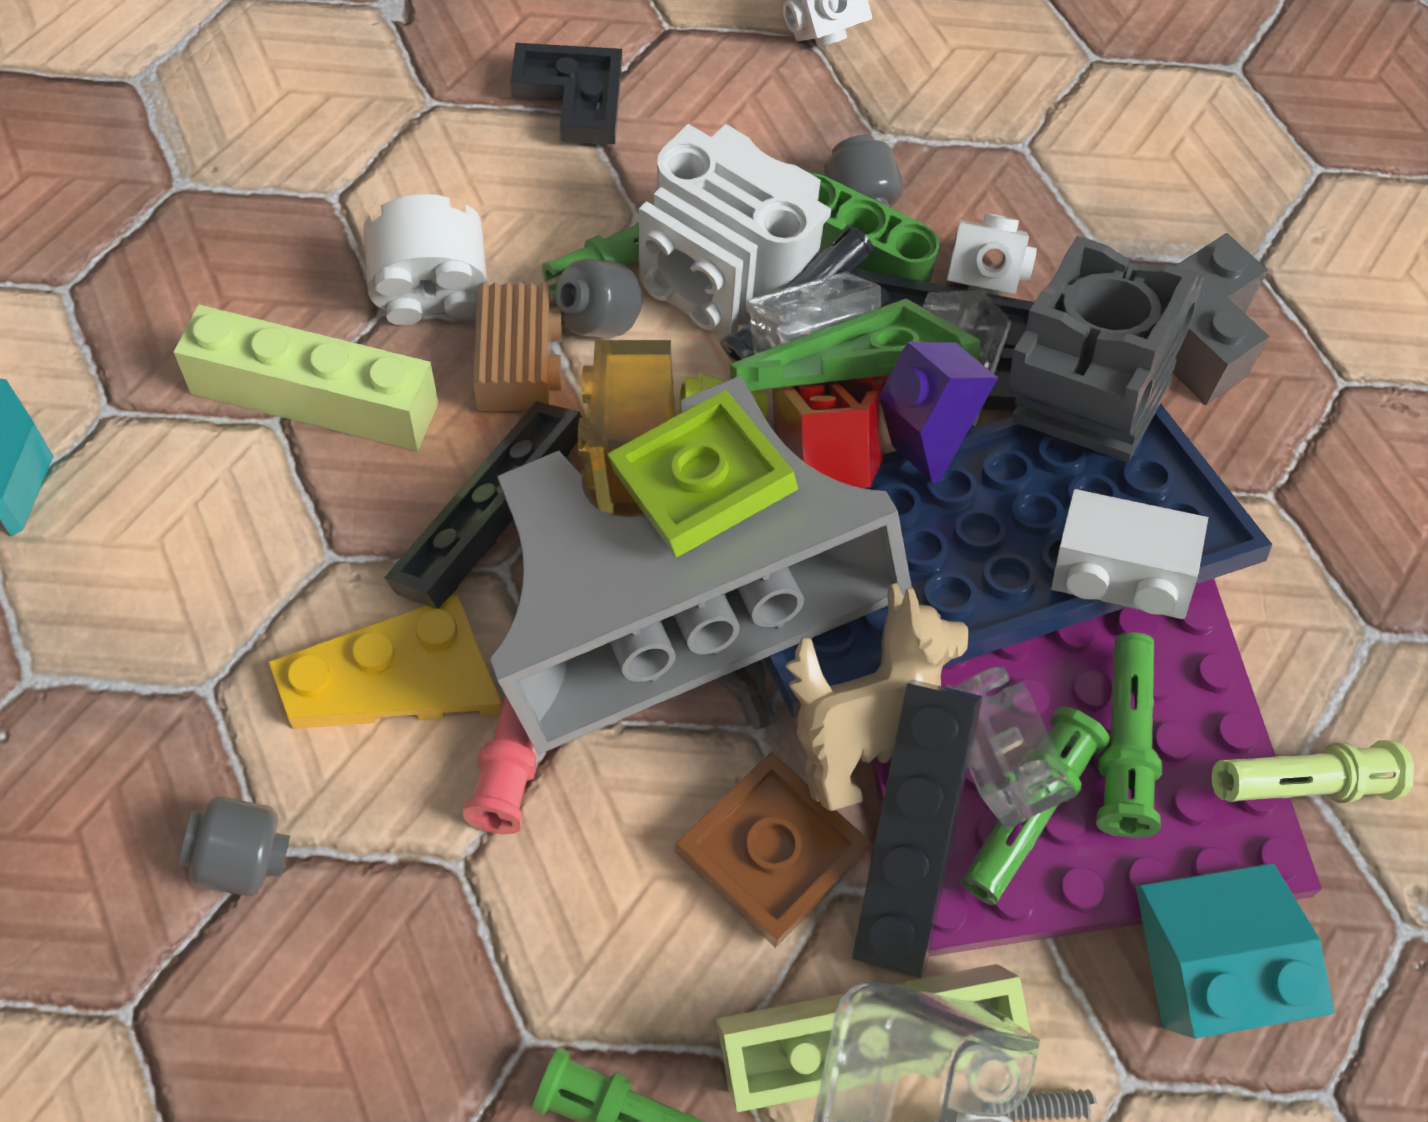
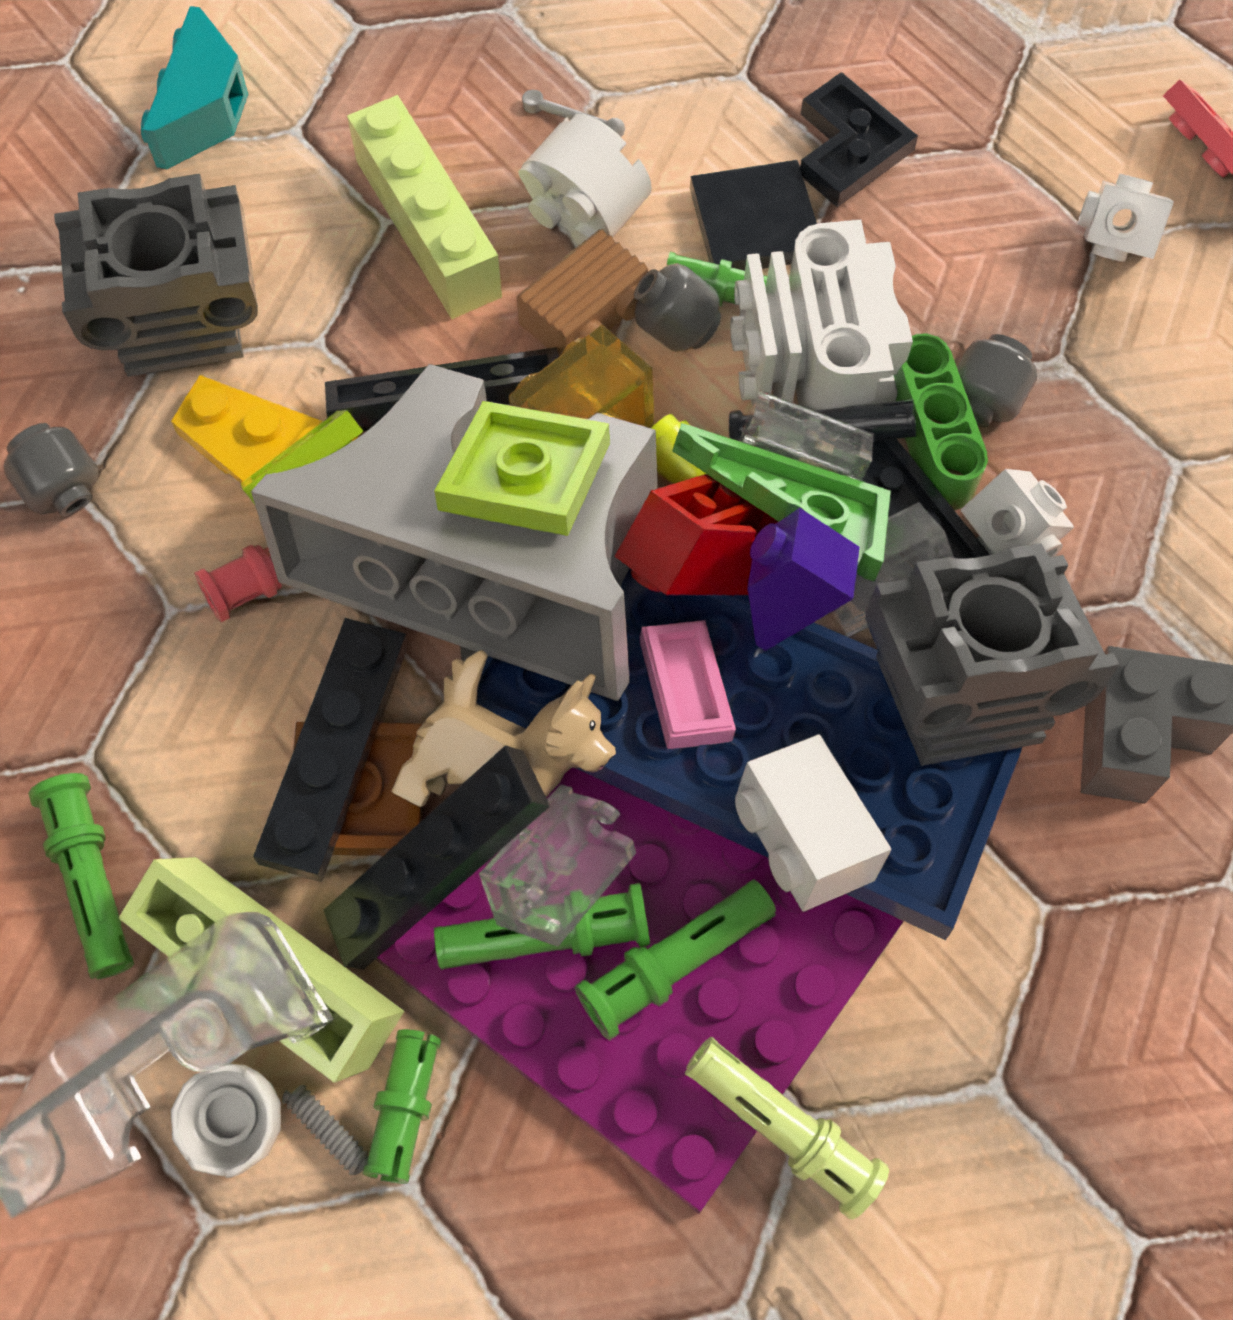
camera: 50 degrees right, 5 degrees up
teal slope [1136,863,1335,1039] -> none
none -> dark grey piece [54,173,258,377]
none -> lime plate [240,410,363,504]
none -> black plate [253,618,409,882]
none -> bright green pin [363,1029,441,1184]
none -> light grey hinge [522,89,625,137]
none -> bright pink tile [640,620,736,749]
none -> black tile [690,160,817,271]

